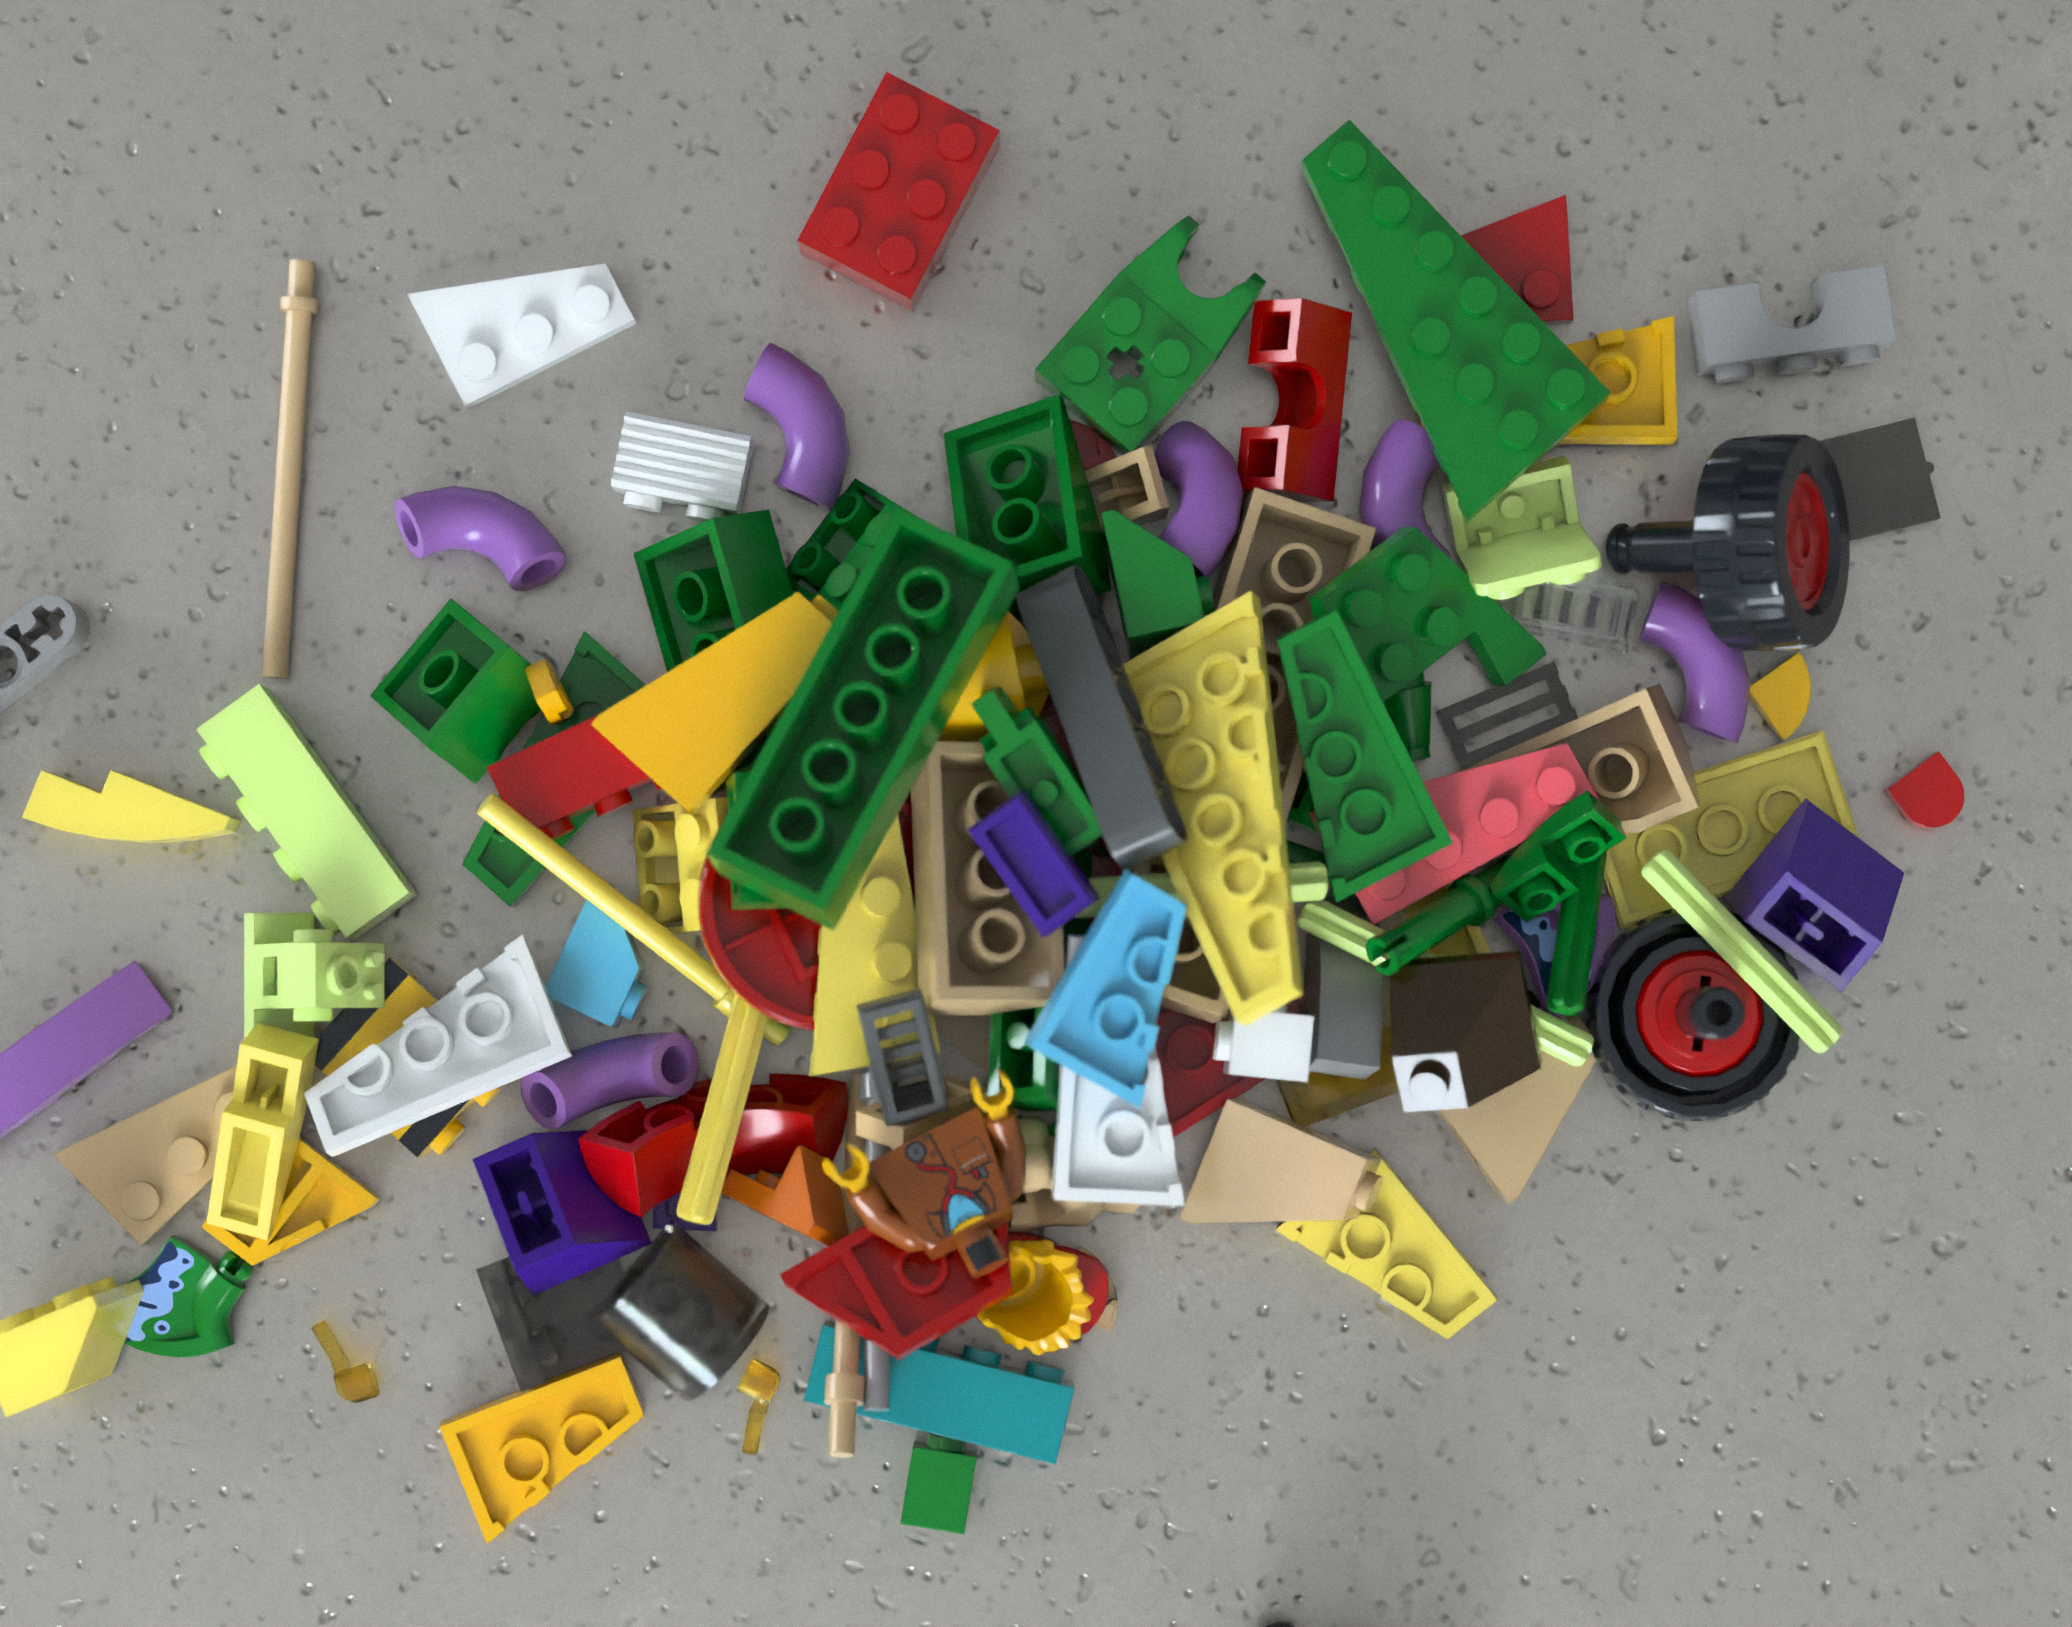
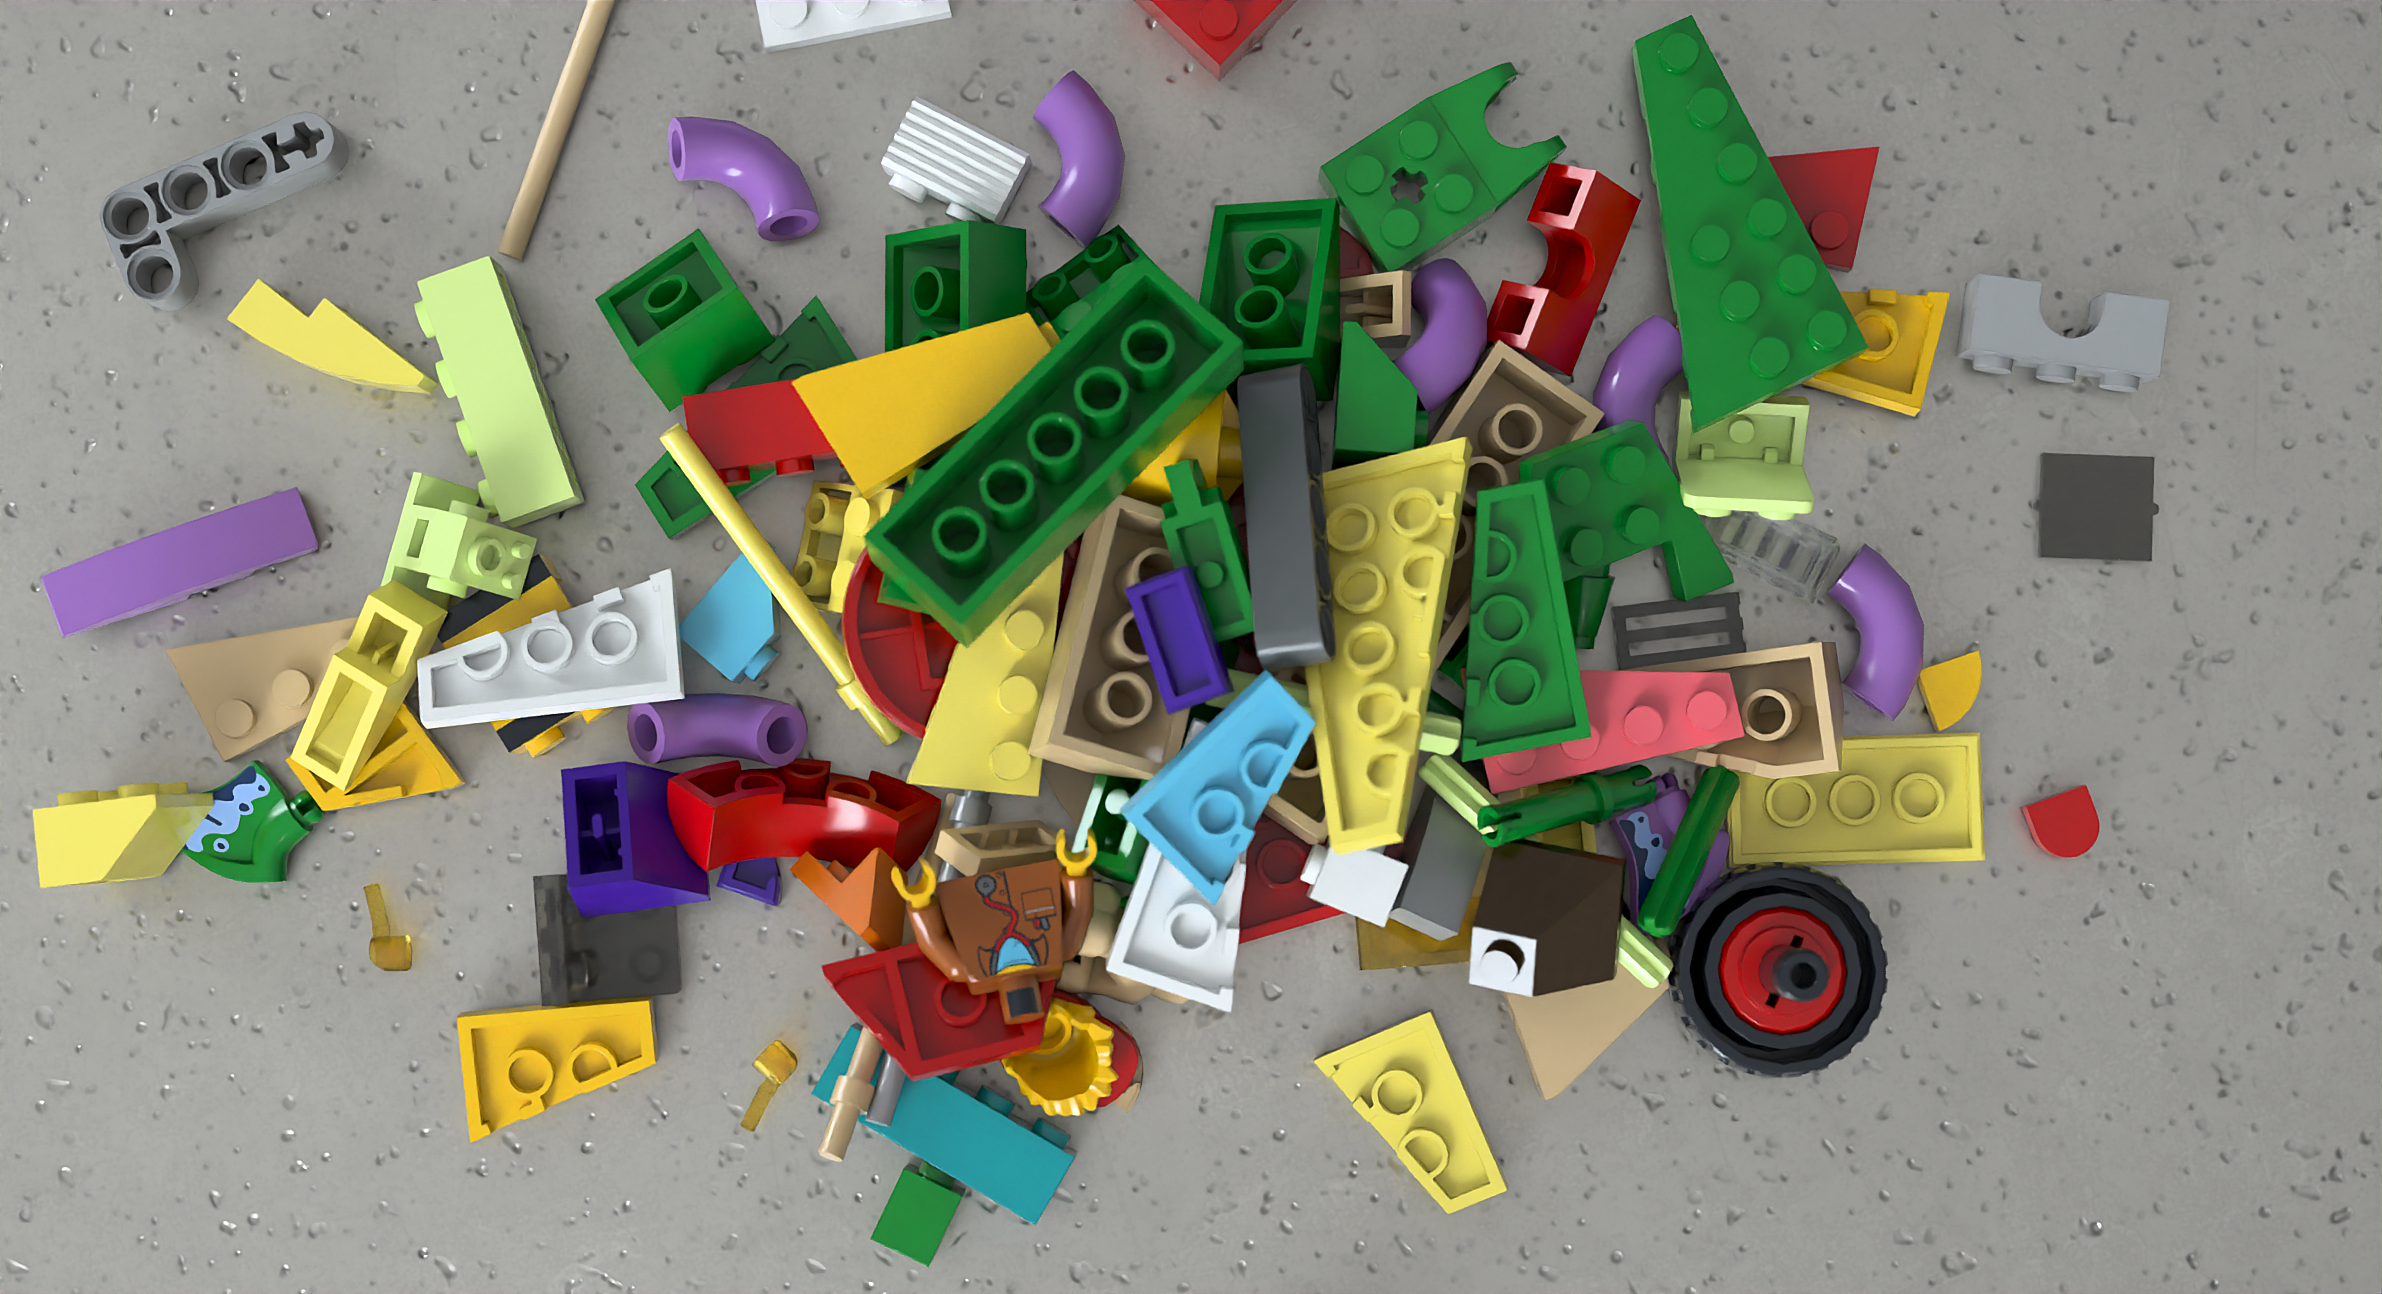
camera: 20 degrees right, 0 degrees up
yellow tile [524,658,574,726] -> none
clear smoke brick [586,1219,769,1402] -> none
light yellow axle [676,994,768,1225] -> none
dark grey slope [856,988,950,1127] -> none
tan slope [1179,1099,1383,1224] -> none
green slope [1490,790,1626,923] -> none
black wheel [1606,434,1850,651] -> none
yellowish green axle [1641,850,1843,1053] -> none
dark purple slope [1725,798,1904,993] -> none

